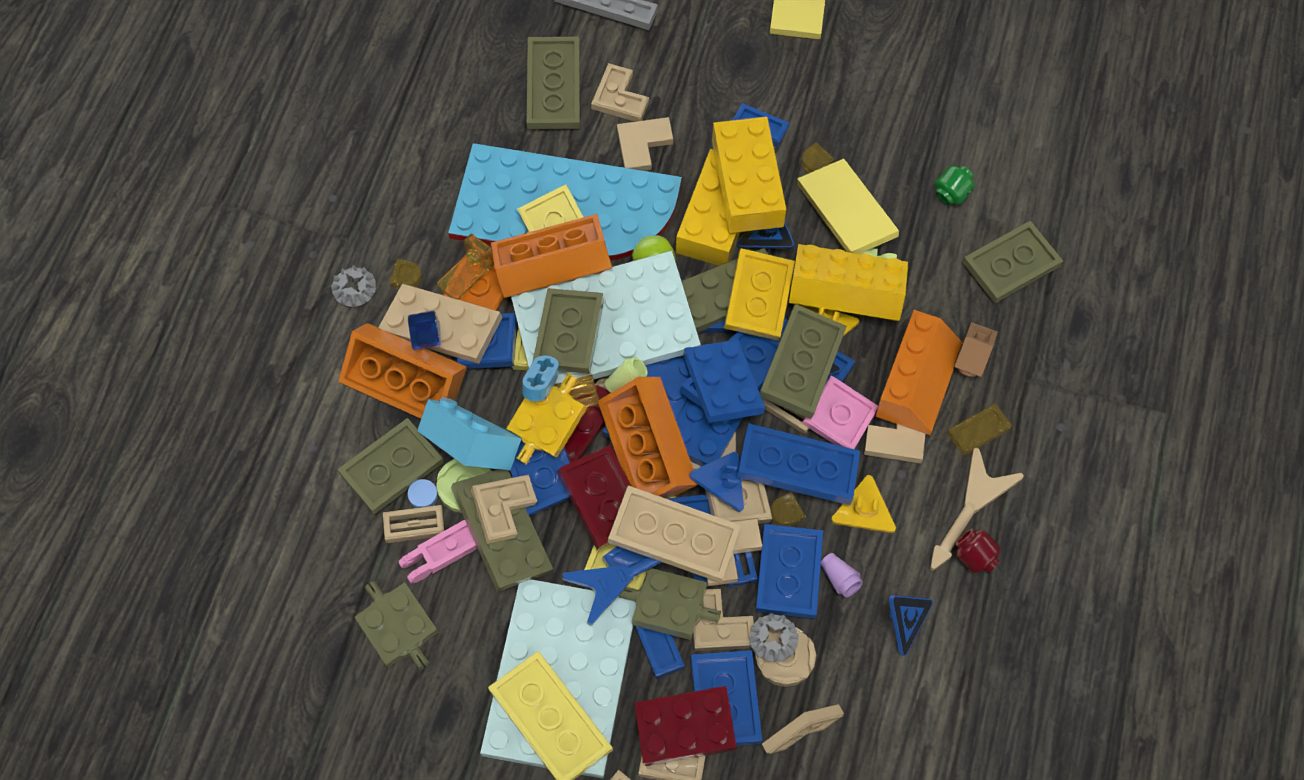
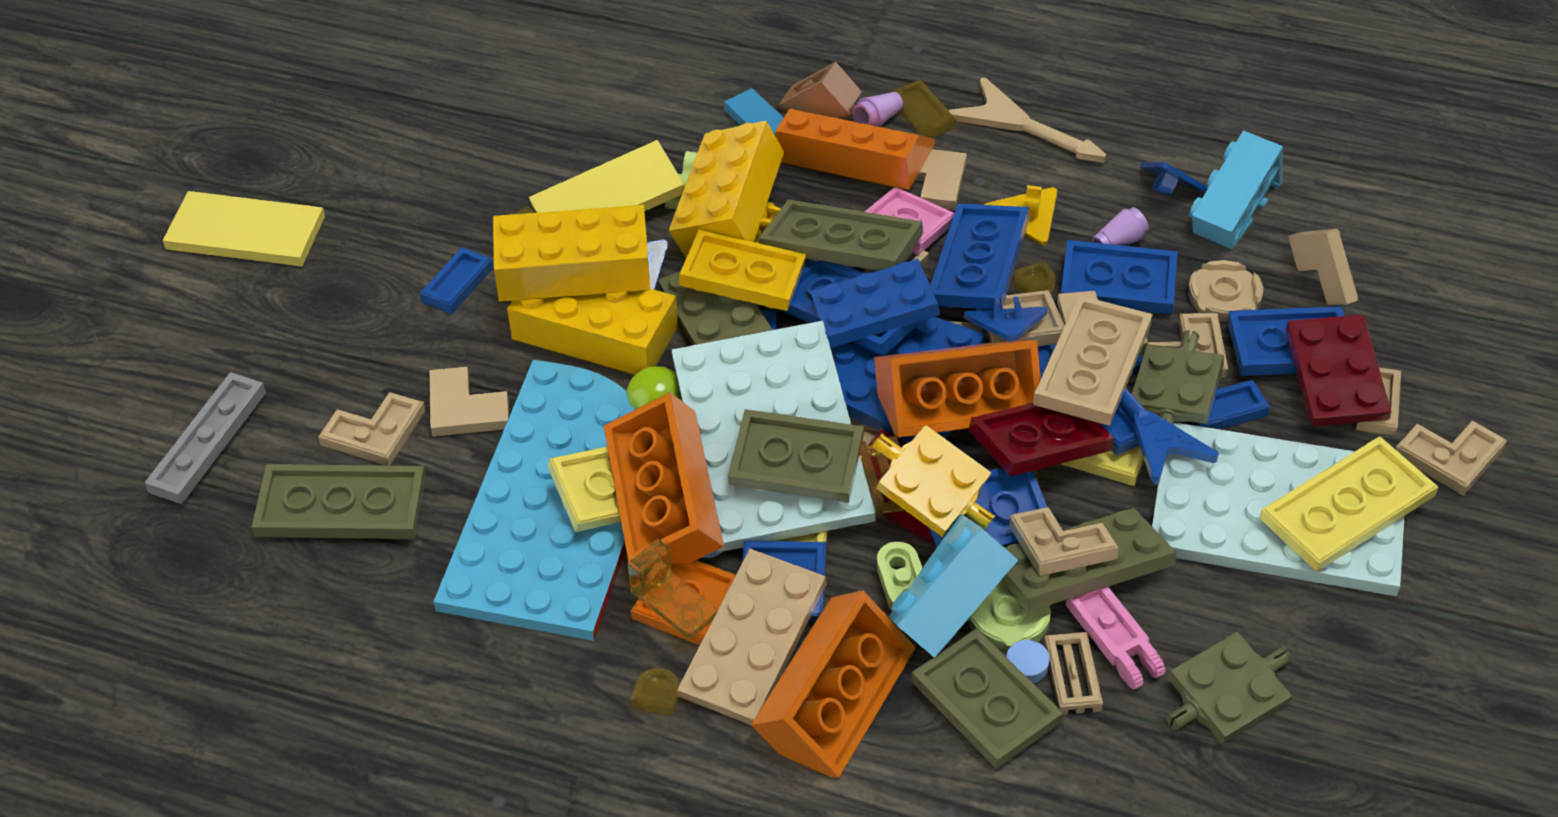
camera: 85 degrees left, 15 degrees down
light grey gear [331,265,376,307] -> none
clear blue slope [408,311,441,350] -> none
dark azure beam [522,355,559,401] -> none
yellowish green cone [605,357,648,393] -> none
light grey gear [749,613,799,662] -> none
green head [935,166,975,206] -> none
dark red head [956,529,1000,573] -> none
olive plate [963,221,1063,303] -> none
none -> dark azure tile [724,88,784,136]
none -> lavender cone [852,92,903,127]
none -> yellowish green plate [877,542,922,611]
none -> medium azure wedge [1189,130,1283,249]

